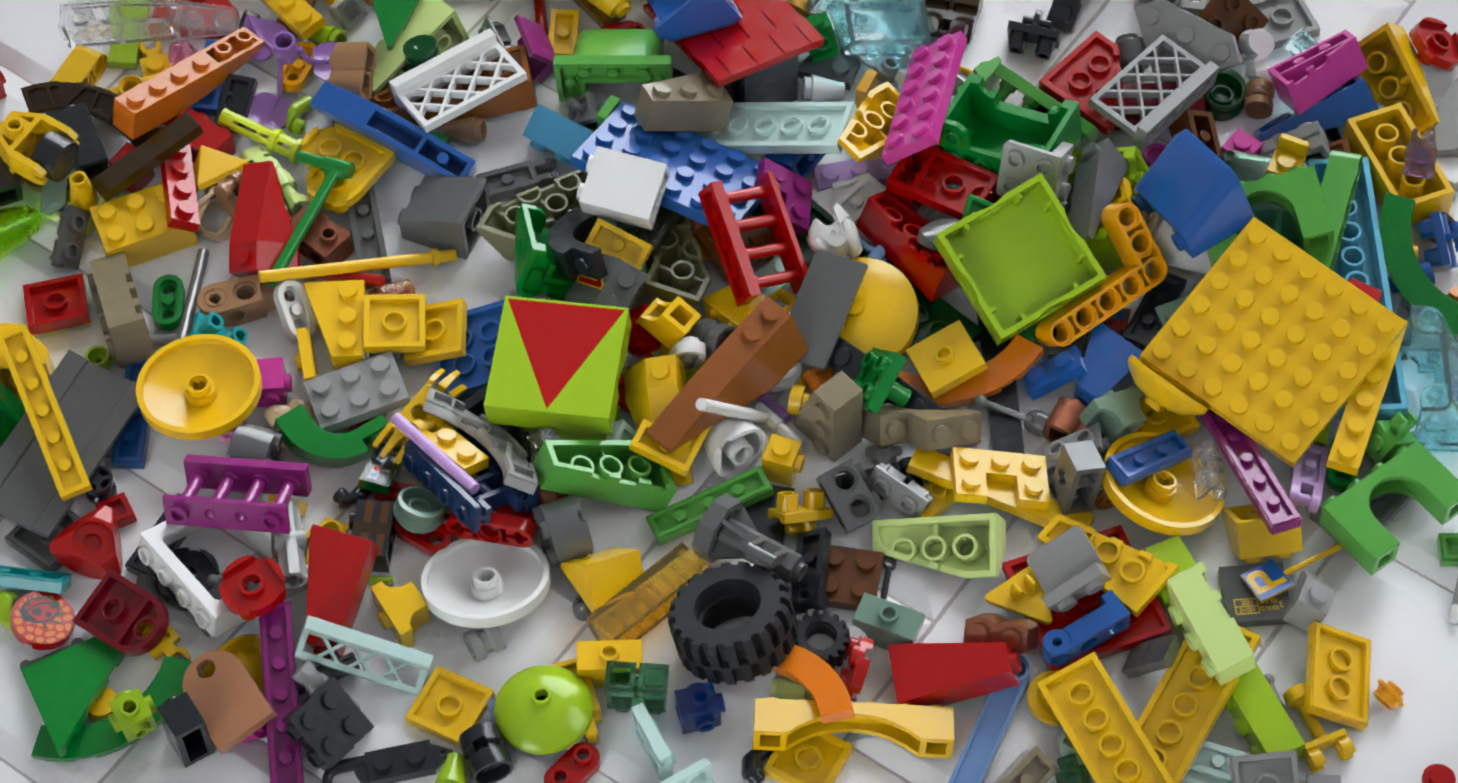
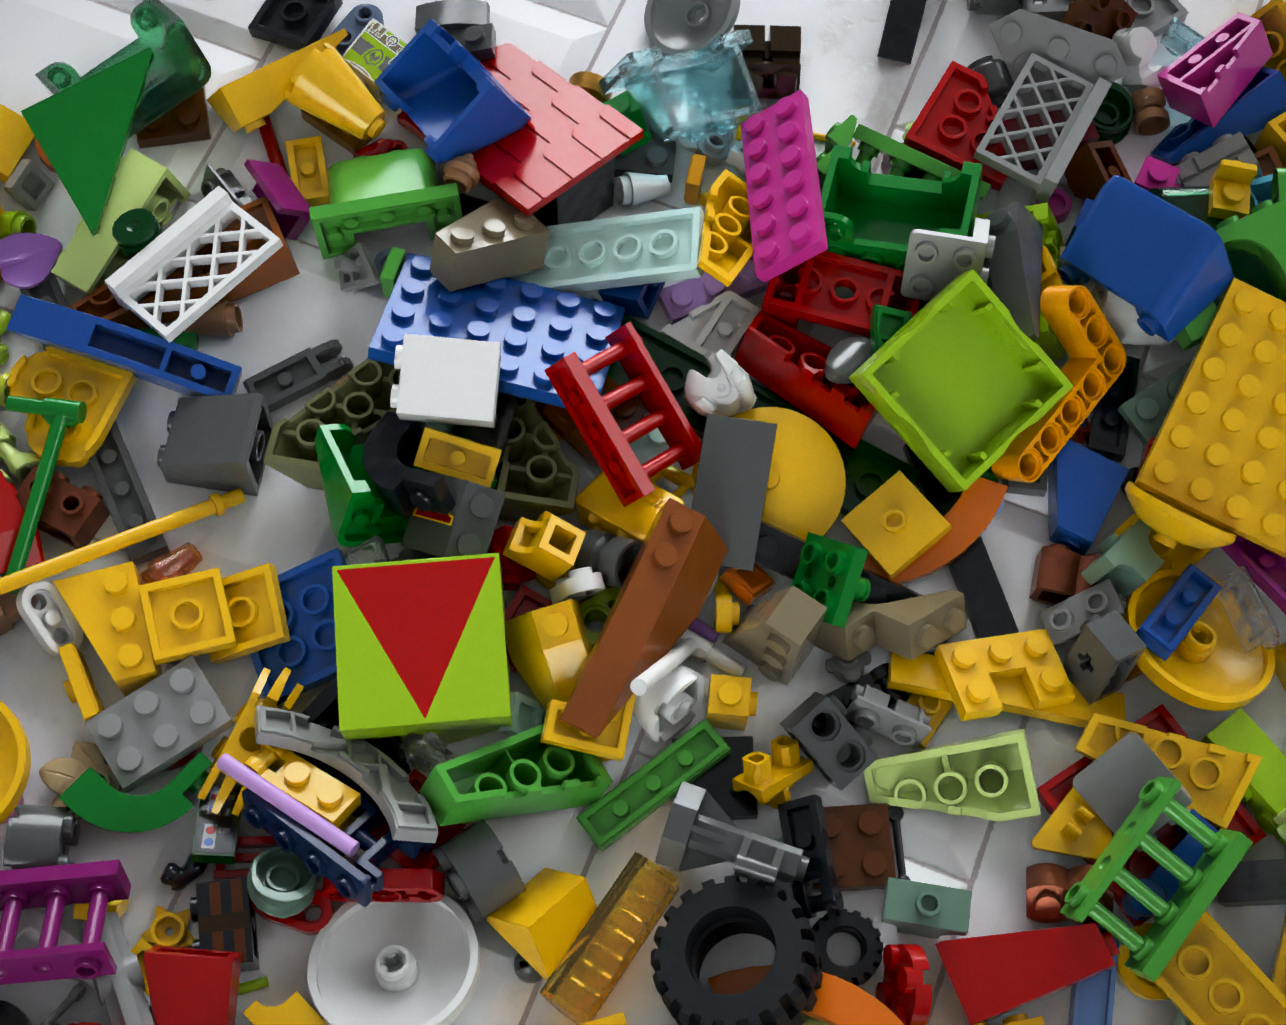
camera: 20 degrees left, 10 degrees up
dark pink brick [256,357,292,408] -> none
red bar [304,272,386,287] -> none
medium nougat brick [326,42,377,101] -> none
dark azure brick [522,104,594,165] -> none
magenta plate [757,158,813,236] -> none
medium blue hand [859,237,887,262] -> none
hinge [974,395,1049,437] -> none
black hips [1007,10,1061,60] -> none
blue plate [1023,345,1087,401] -> none
none -> medium nougat plate [443,153,480,193]
none -> bright green fence [1060,776,1253,982]

